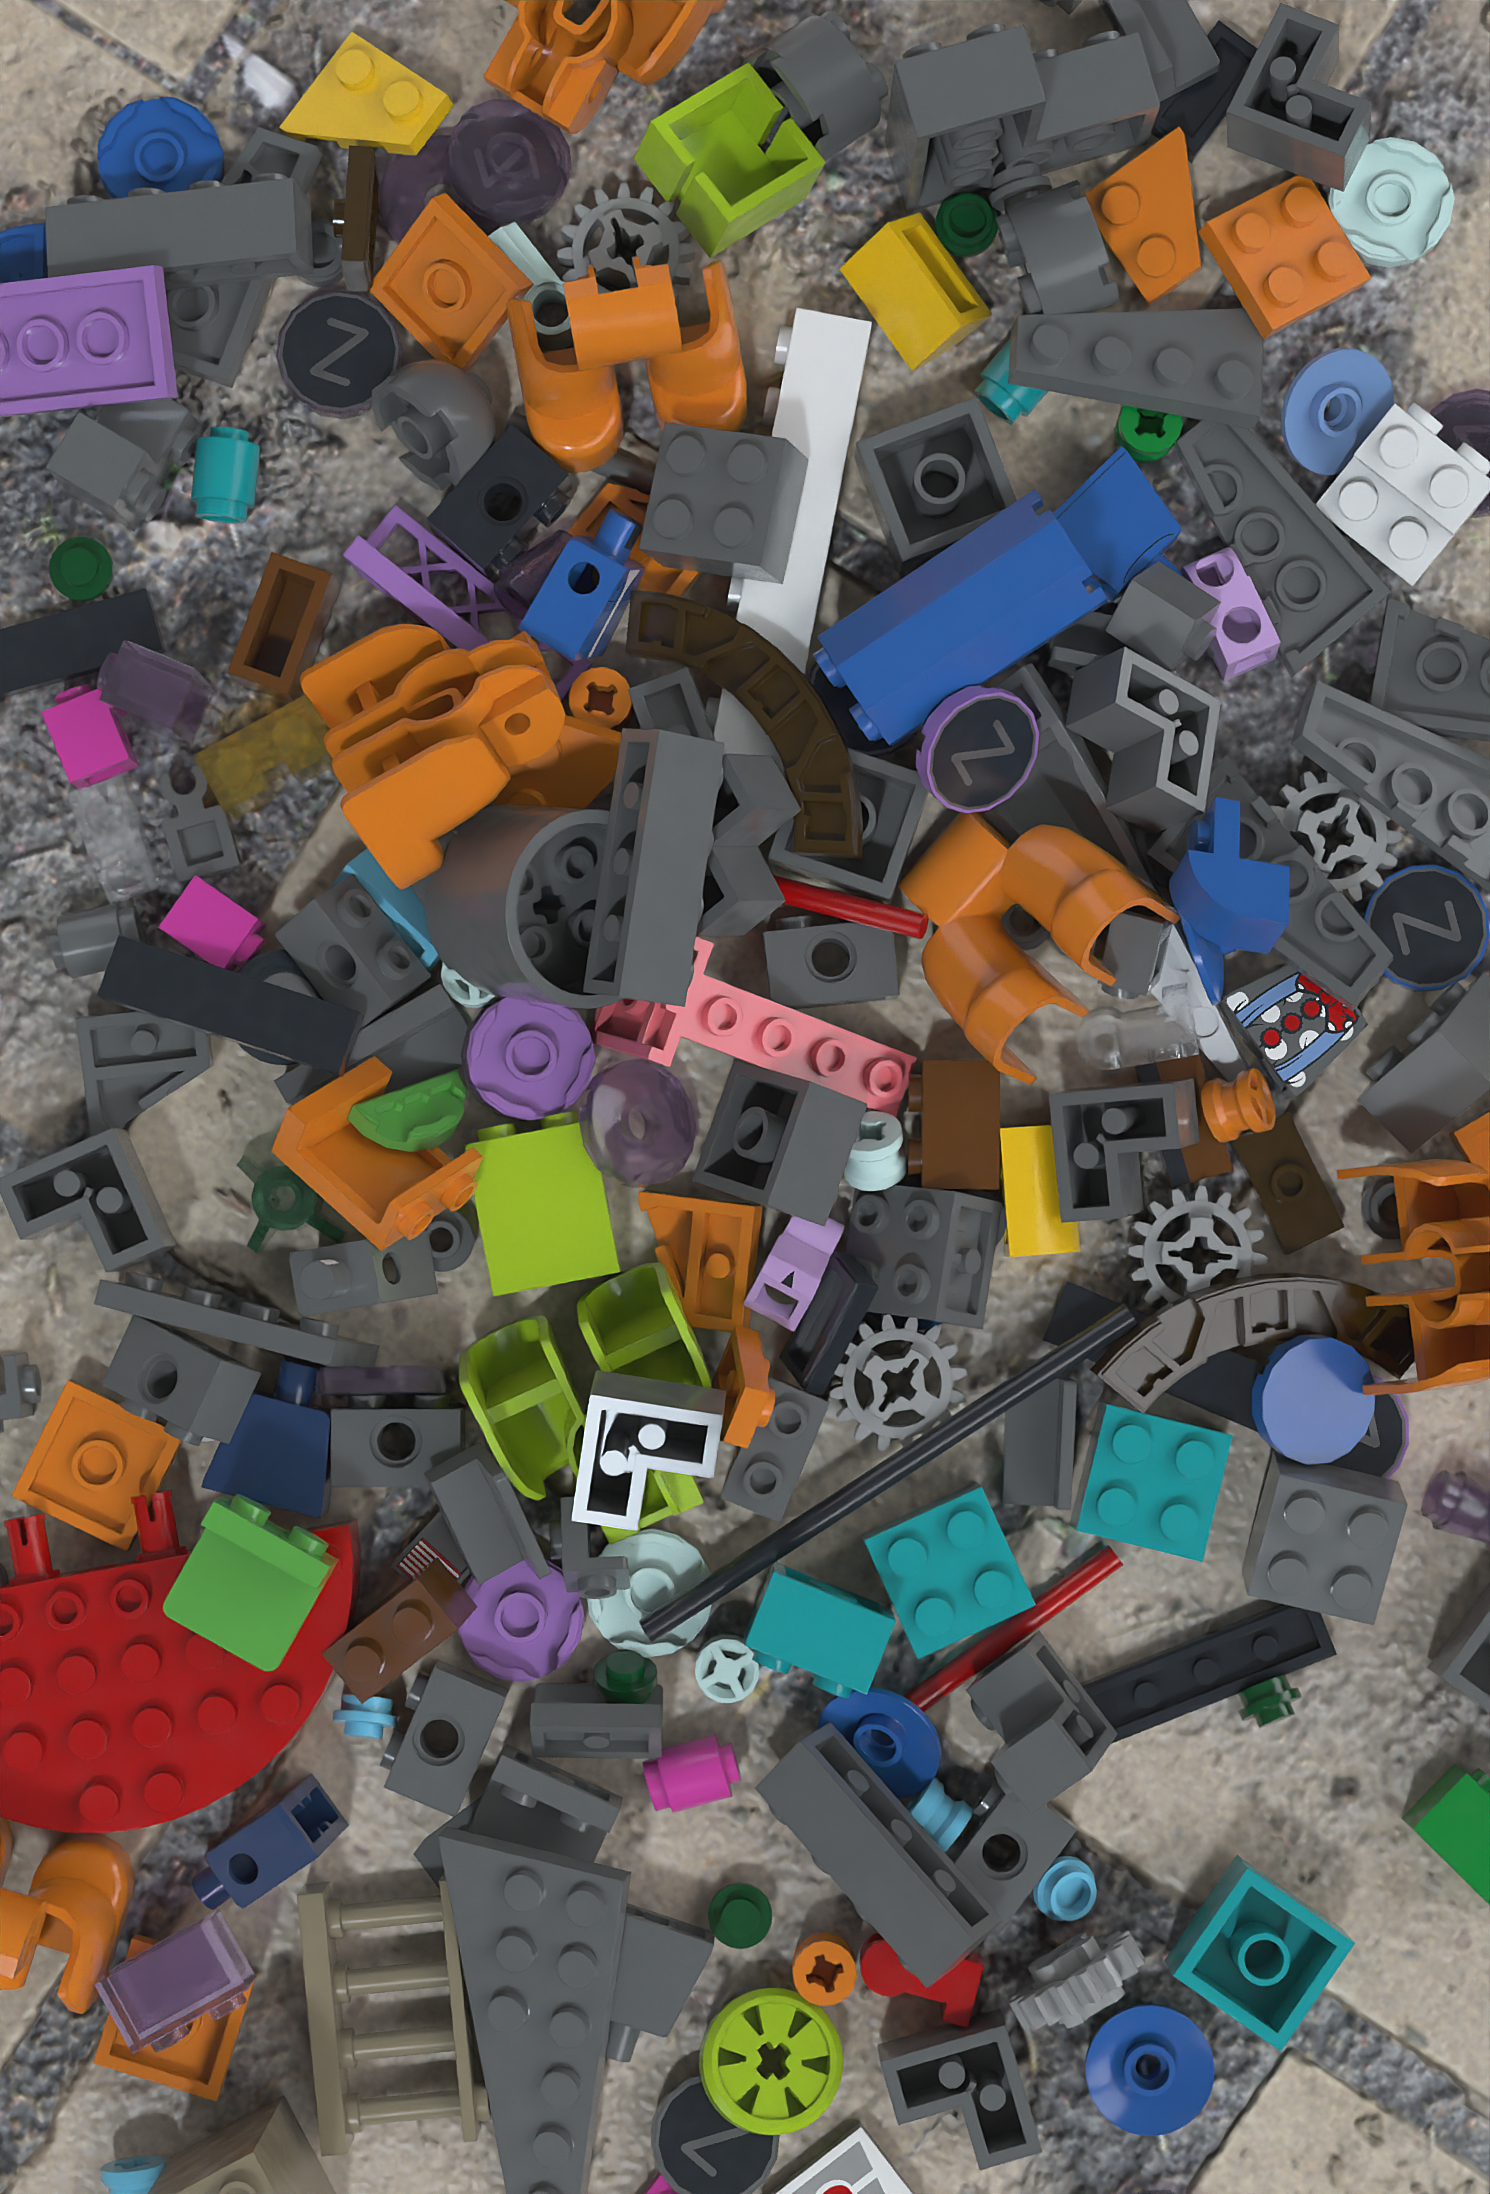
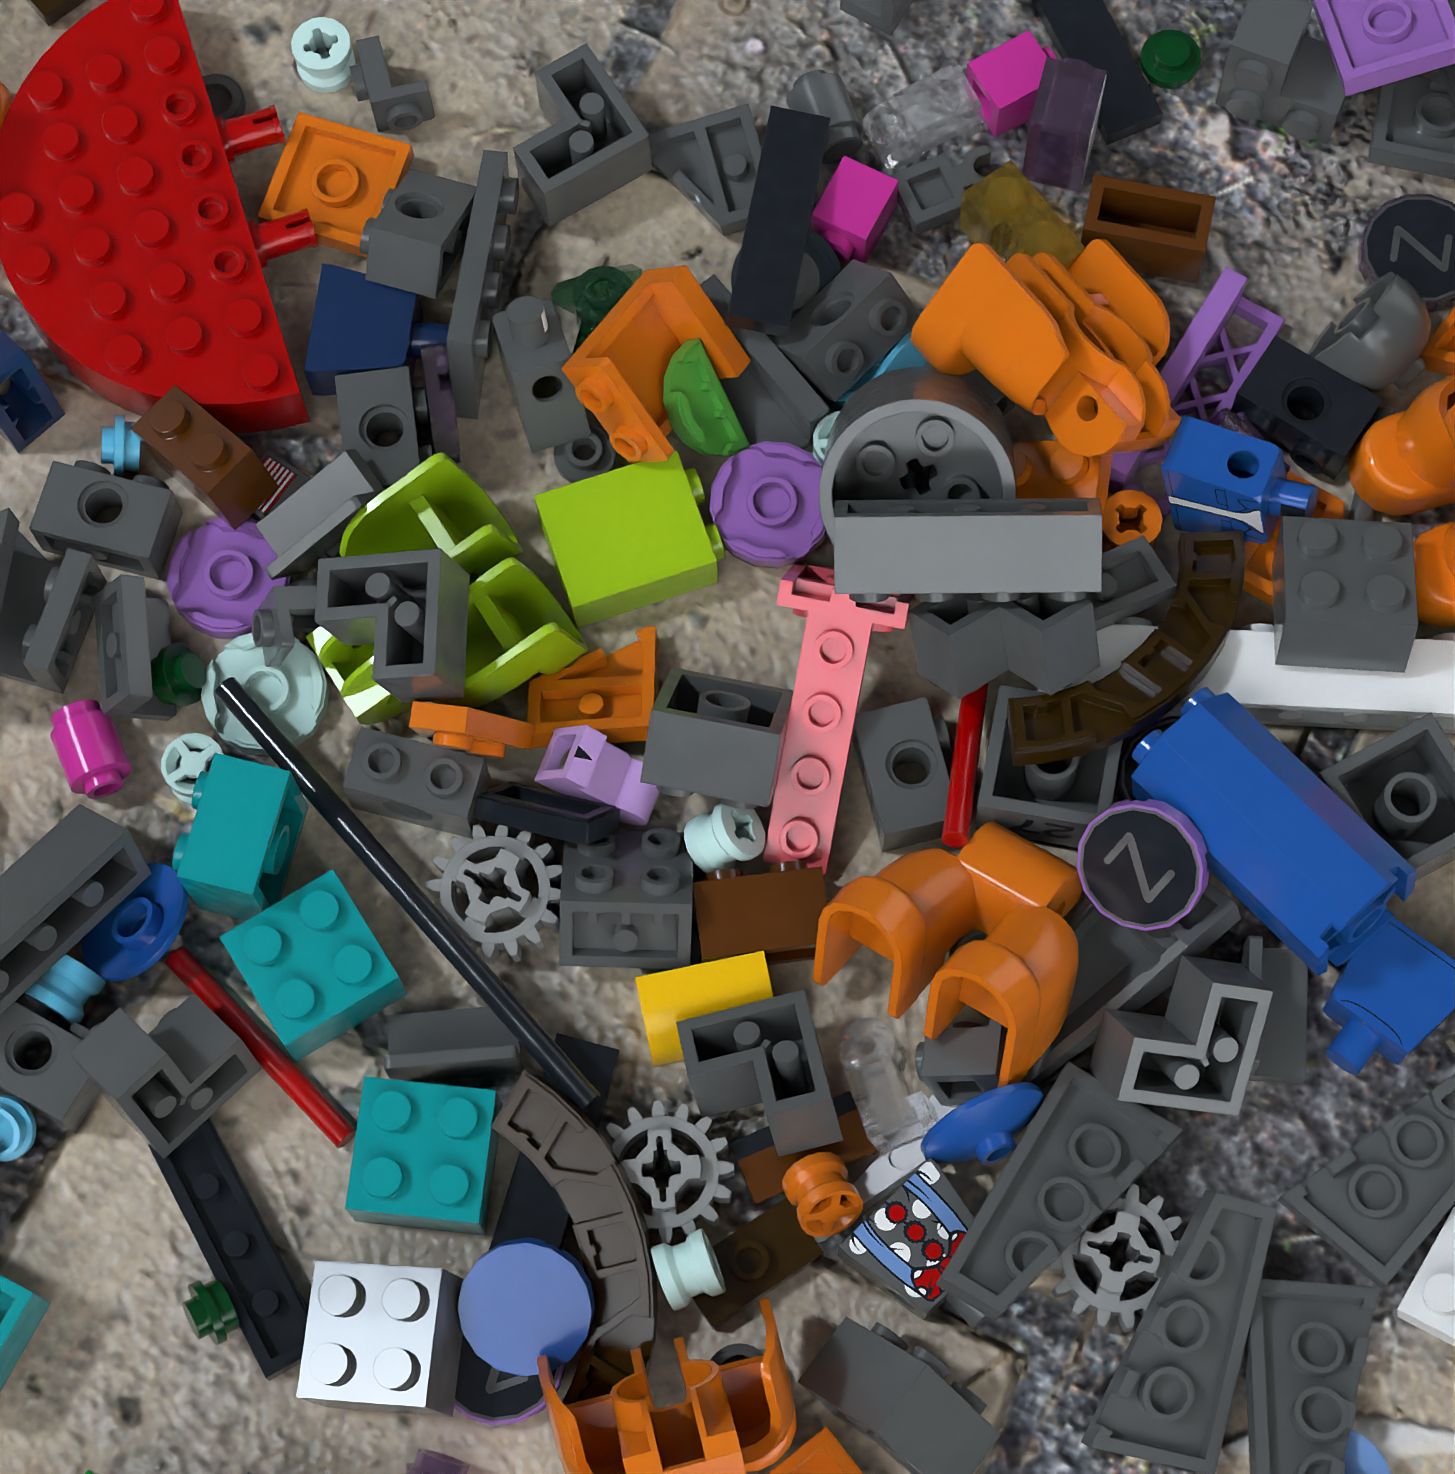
camera: 85 degrees right, 15 degrees down
bright green bracket [163,1494,339,1671] -> none
teal brick [191,427,260,524] -> none
clear purple tile [579,1059,696,1188] -> none
dark grey brick [1105,561,1221,672] -> none
blue brick [1169,797,1290,954] -> none
lavender leg [1181,547,1281,682] -> none
black tile [1362,865,1490,992] -> none
none -> light aqua wheel [651,1228,726,1311]

